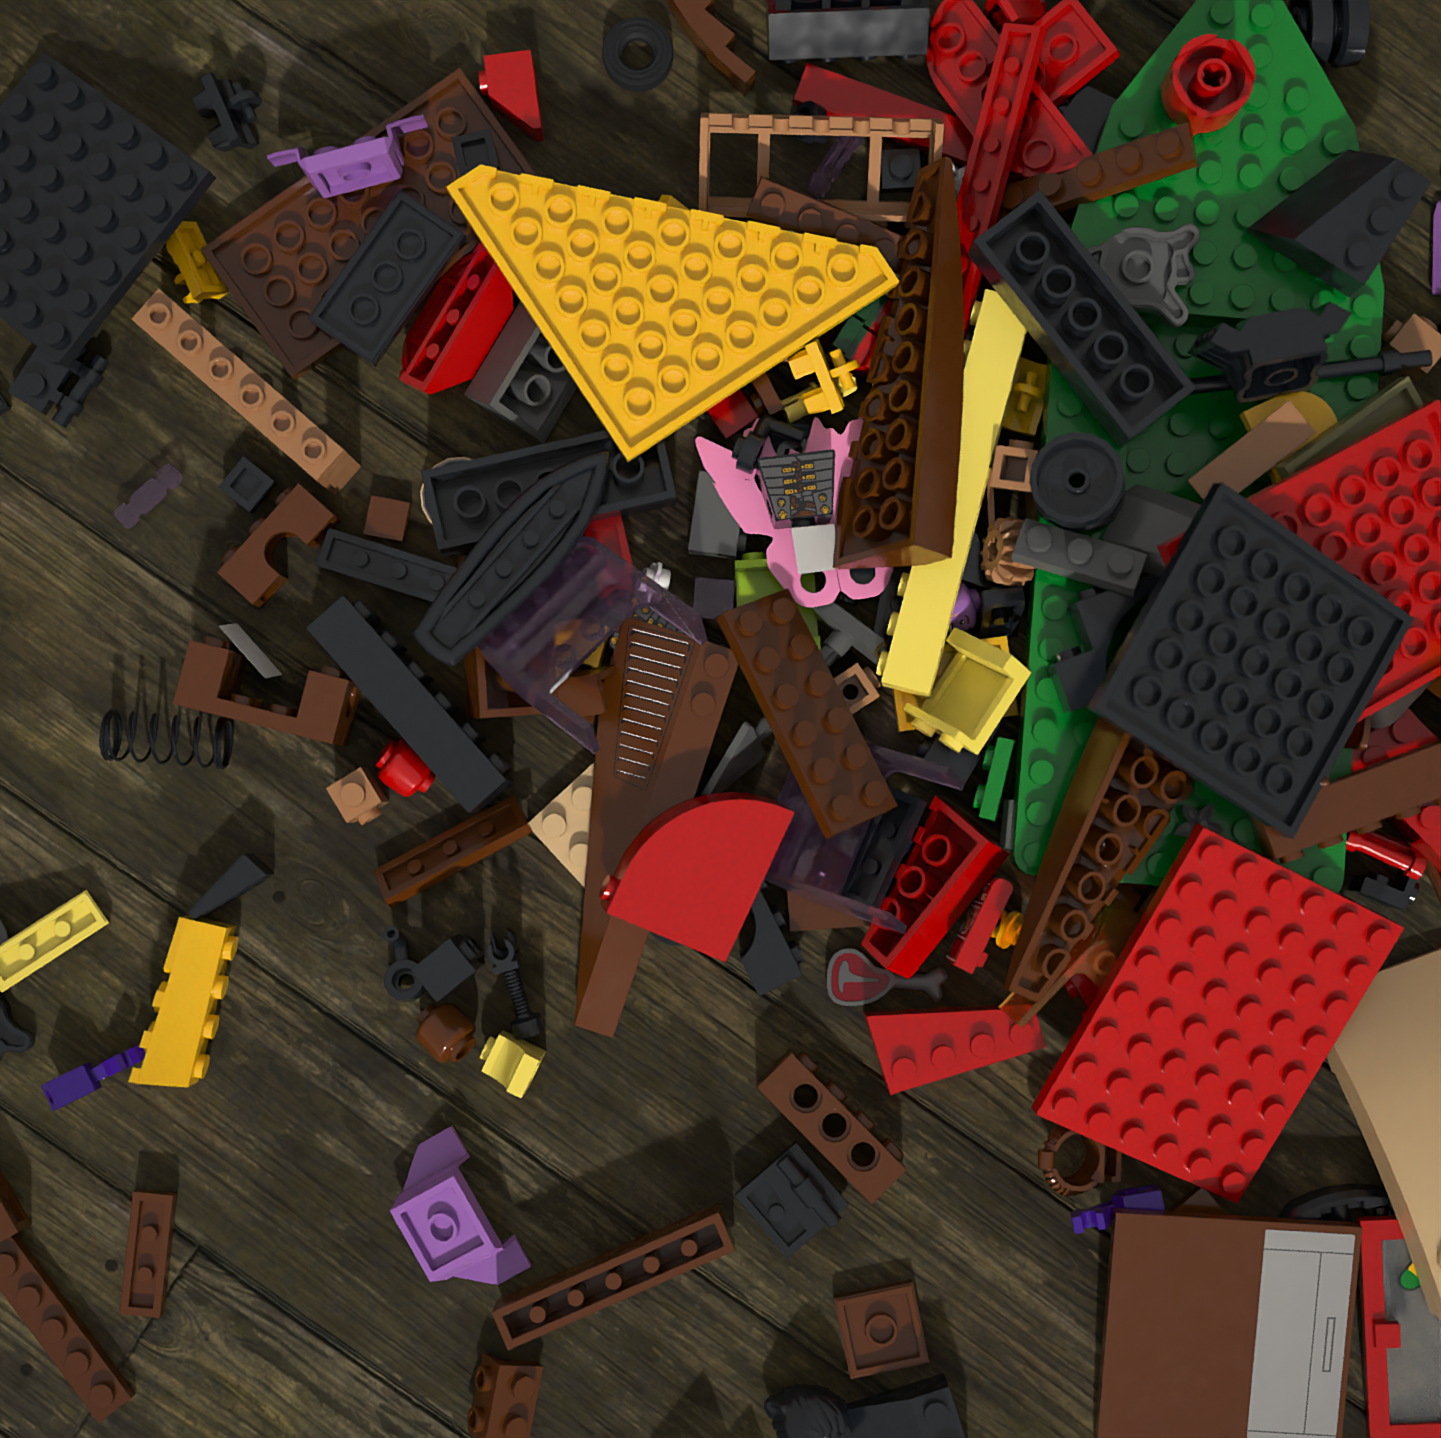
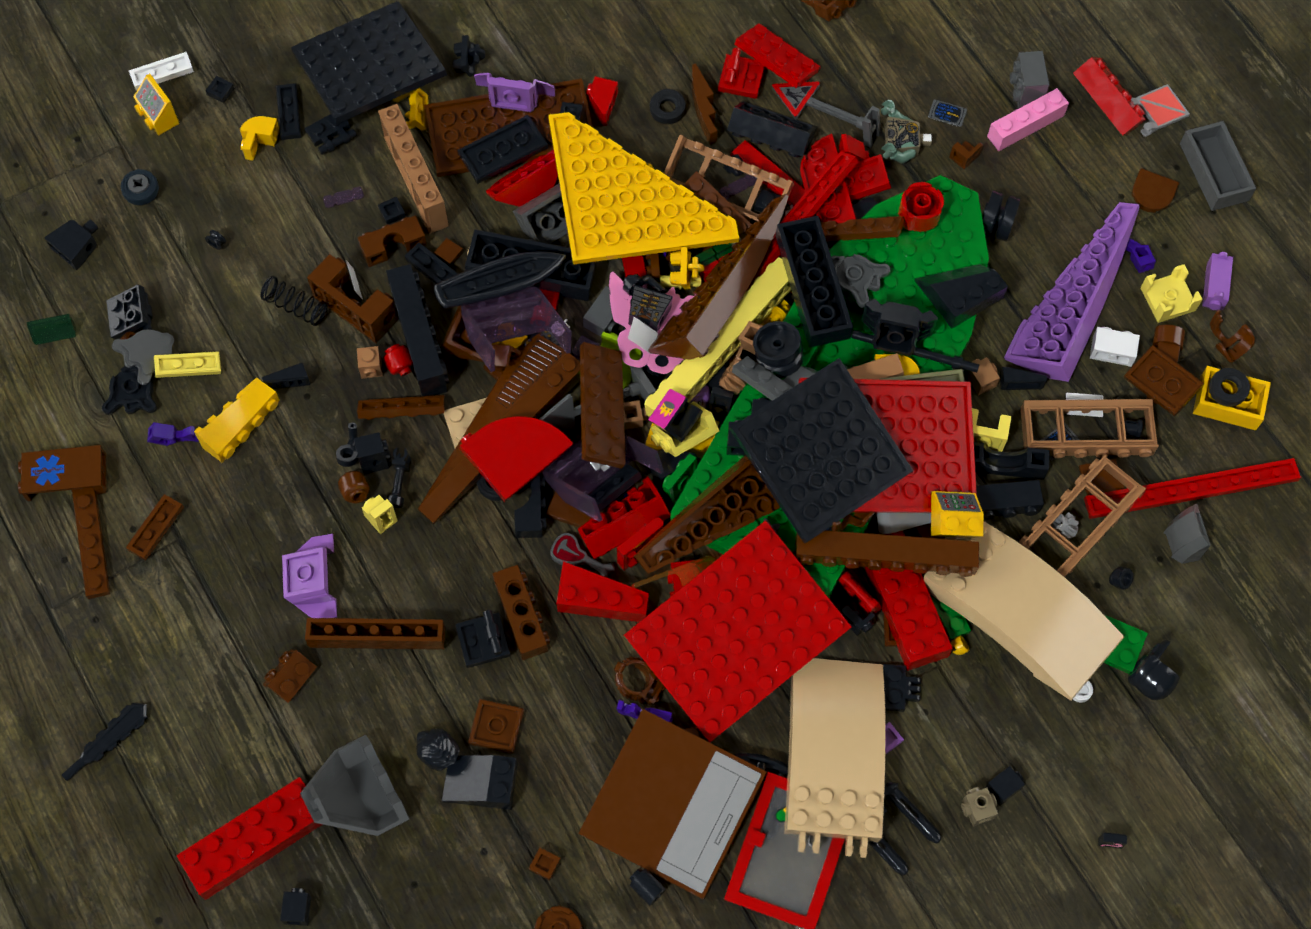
camera: 25 degrees right, 20 degrees down
none -> piece [648,389,703,442]

